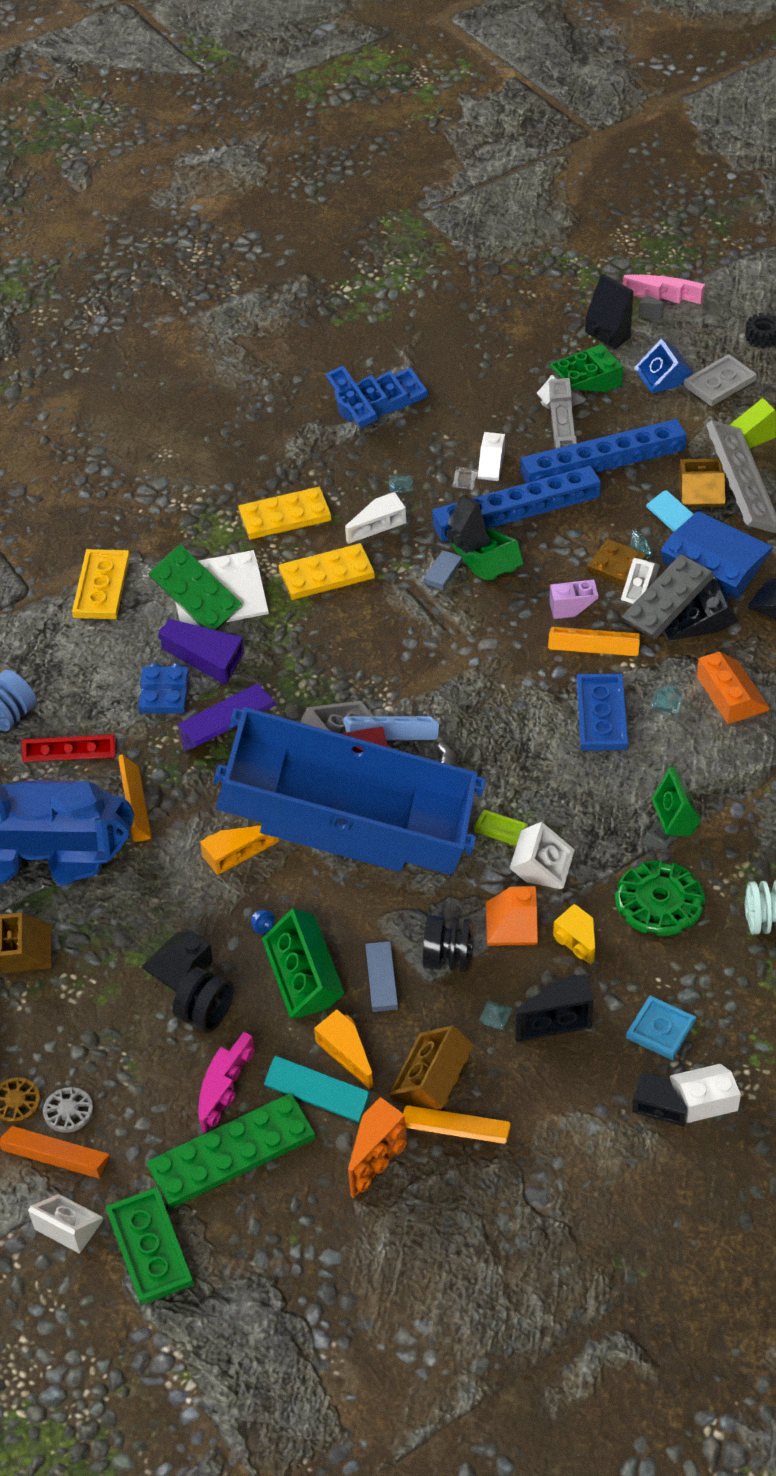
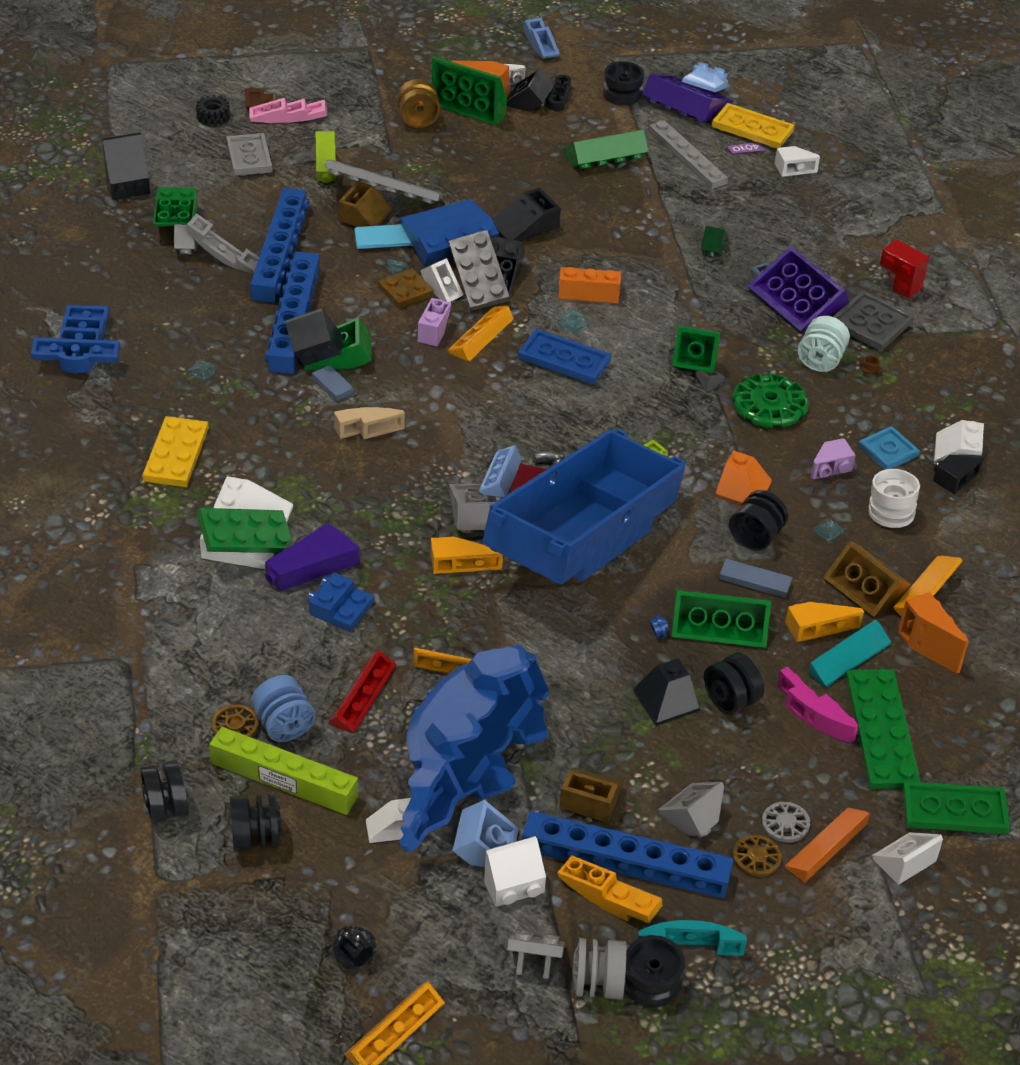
camera: 70 degrees left, 5 degrees down
yellow plate [72,549,130,619] -> none
dark purple slope [178,683,276,751] -> none
light orange slope [200,826,279,875] -> none
yellow plate [278,543,375,600] -> none
white slope [345,492,406,544] -> none
clear slope [453,466,478,490] -> none
white slope [478,432,505,481] -> none
white slope [510,822,575,889] -> none
black slope [515,974,594,1042] -> none
yellow slope [553,904,595,965] -> none
bright pink slope [623,275,705,304] -> none
blue slope [634,338,693,393] -> none
none -> tan slope [334,407,405,439]
none -> light grey slope [657,782,724,837]
none -> lavender slope [811,438,855,480]
none -> white wheel [868,469,920,528]

